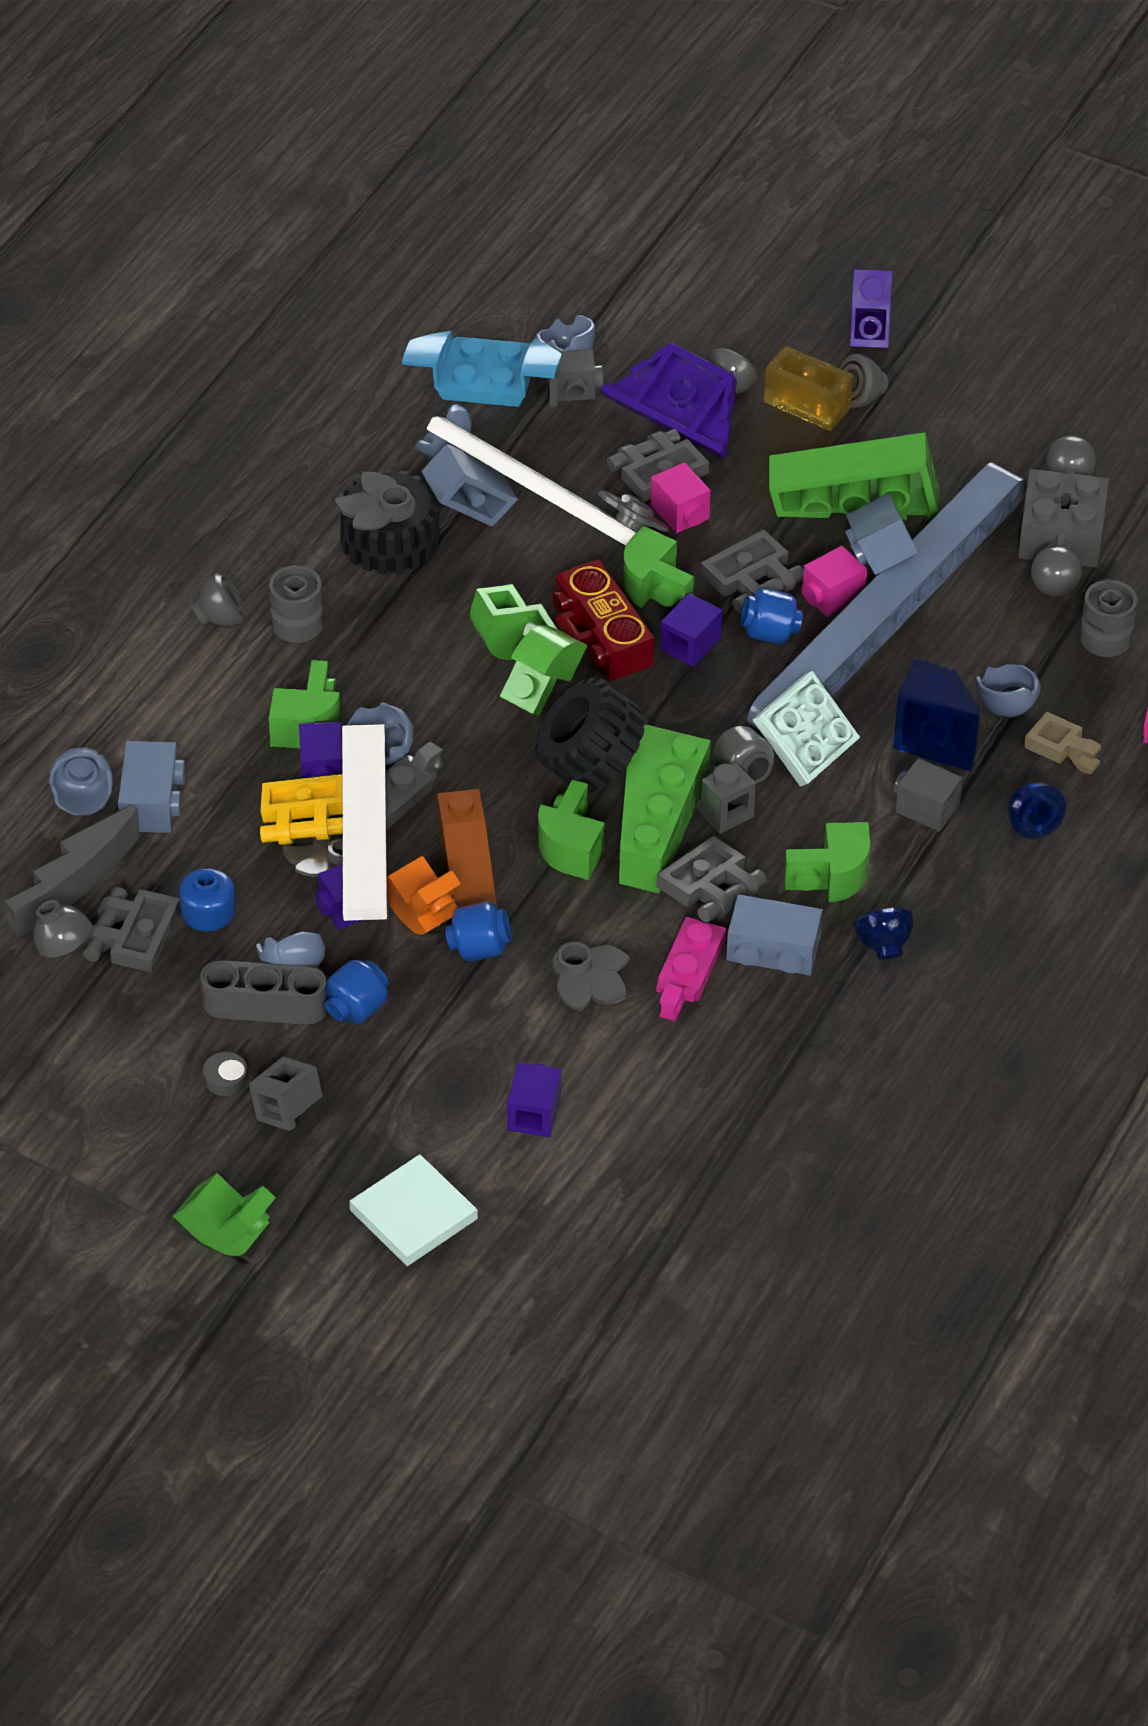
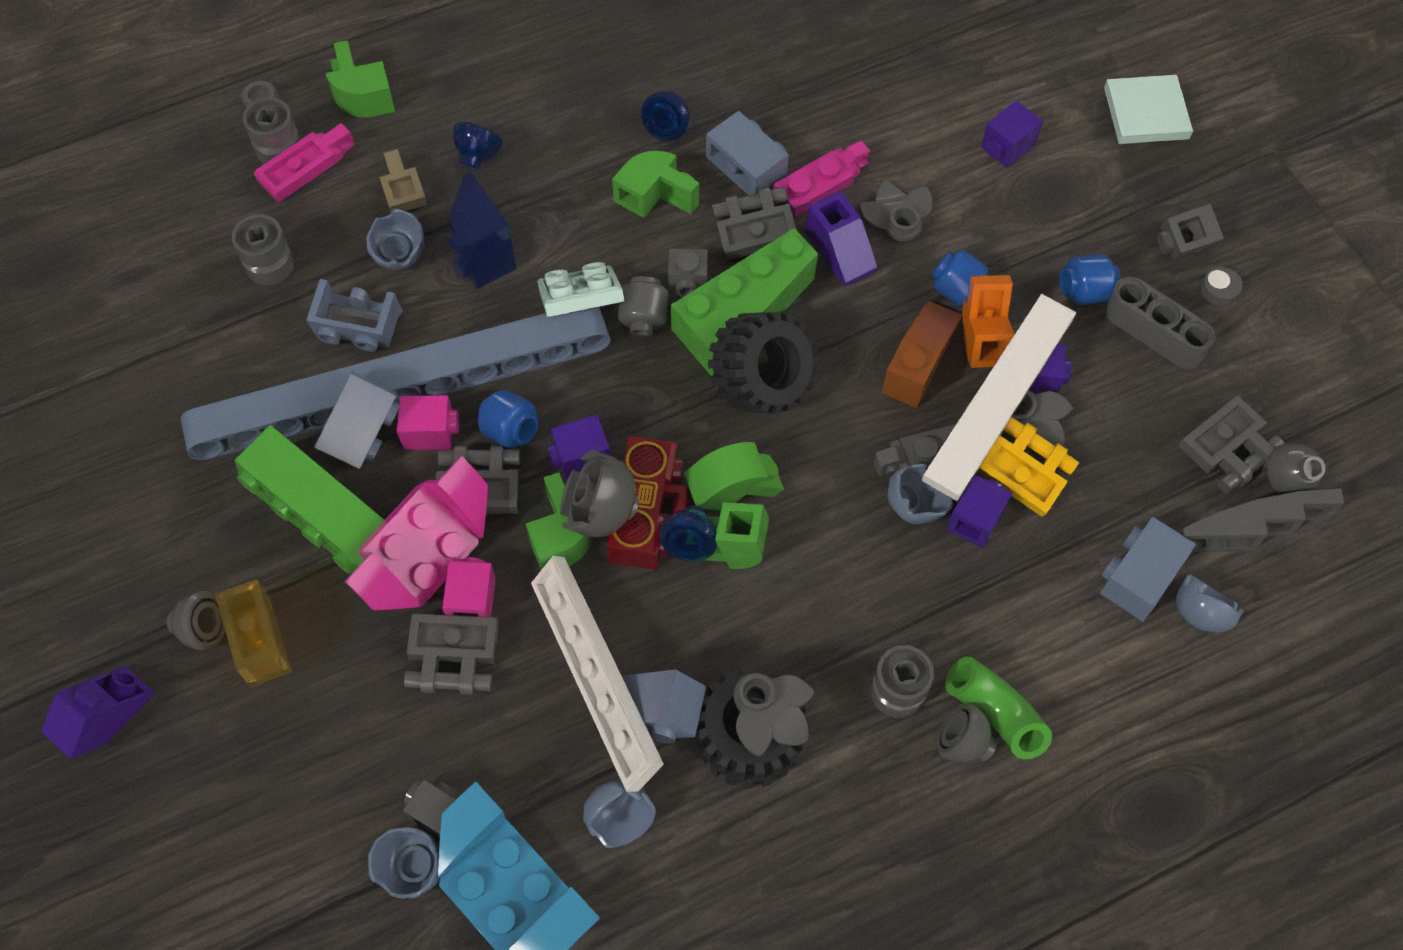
camera: 145 degrees left, 15 degrees up
bright green brick [173,1173,276,1256] -> none
blue head [179,868,236,932] -> none
sand blue hair [256,932,325,968] -> none
bright green brick [269,660,341,748] -> none
bright green brick [538,780,604,880] -> none
dark grey plate [598,490,669,533] -> none
dark purple wing [600,343,737,460] -> none
dark grey brick [708,348,758,394] -> none
dark grey brick [893,758,963,832] -> none
dark grey brick [1018,435,1109,597] -> none
none -> sand blue window [306,279,403,352]
none -> dark pink piece [344,456,488,610]
none -> dark grey cylinder [560,449,639,538]
none -> clear blue brick [659,506,717,562]
none -> dark purple slope [805,191,877,287]
none -> bright green cylinder [945,656,1052,759]

